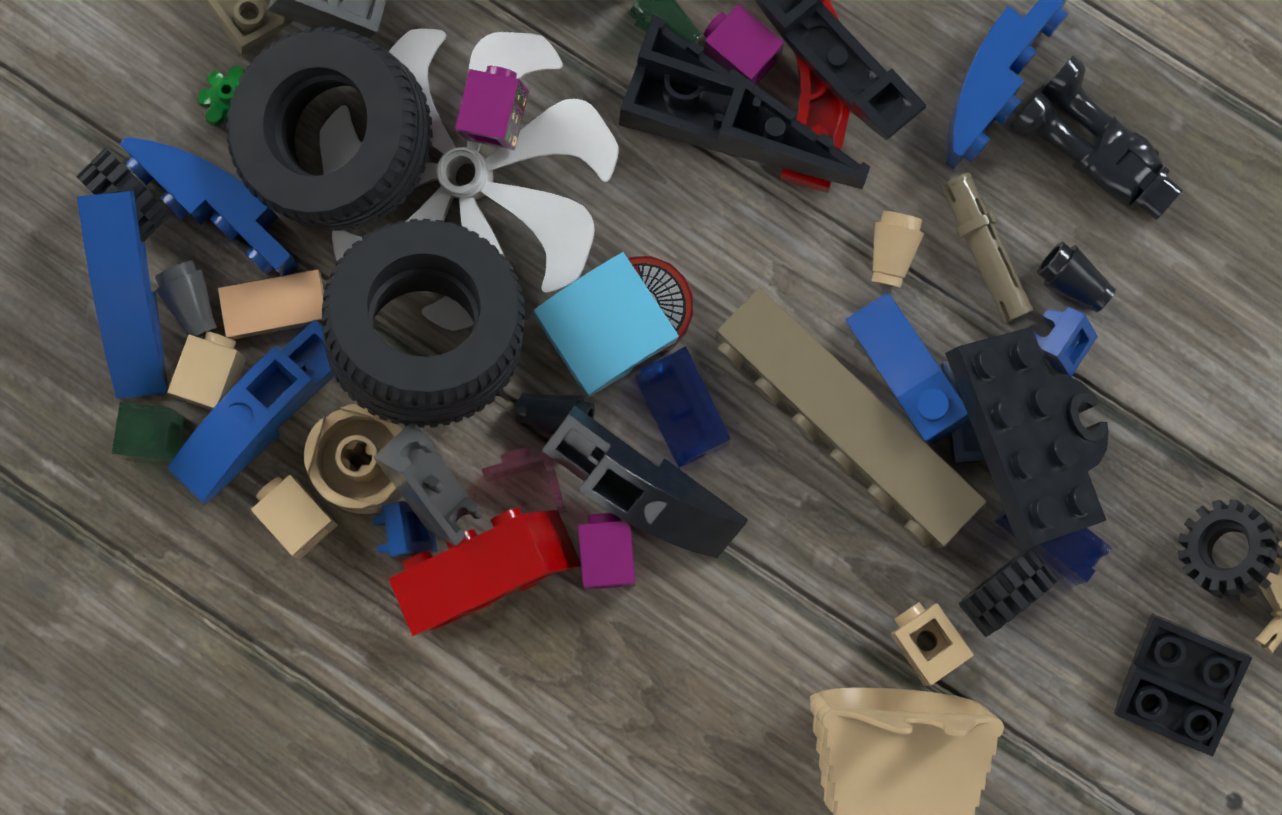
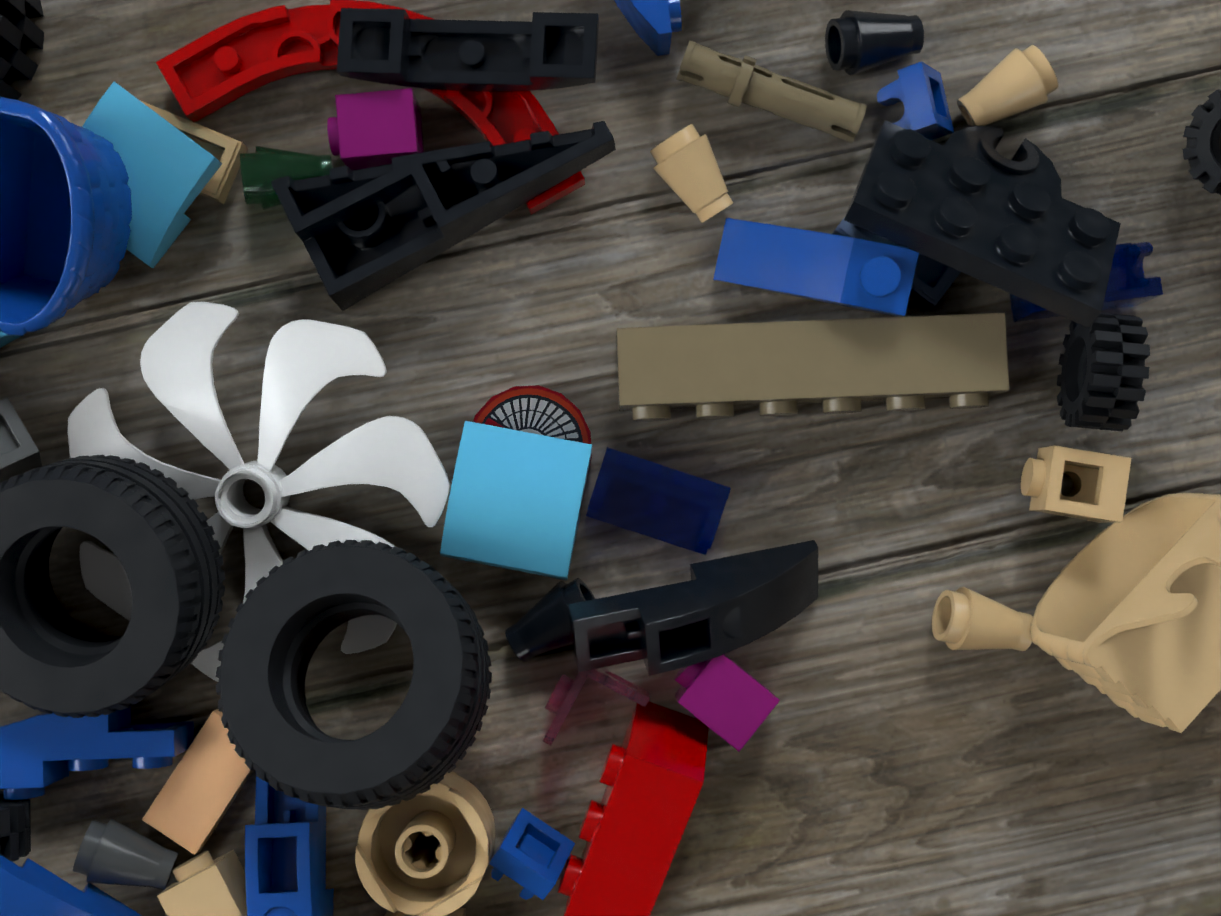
camera: 45 degrees left, 5 degrees up
dark grey hinge [373,423,482,546] -> none
magenta brick [455,65,529,150] -> none
none -> tan cone [932,587,1033,651]
none -> tan cone [957,45,1058,126]

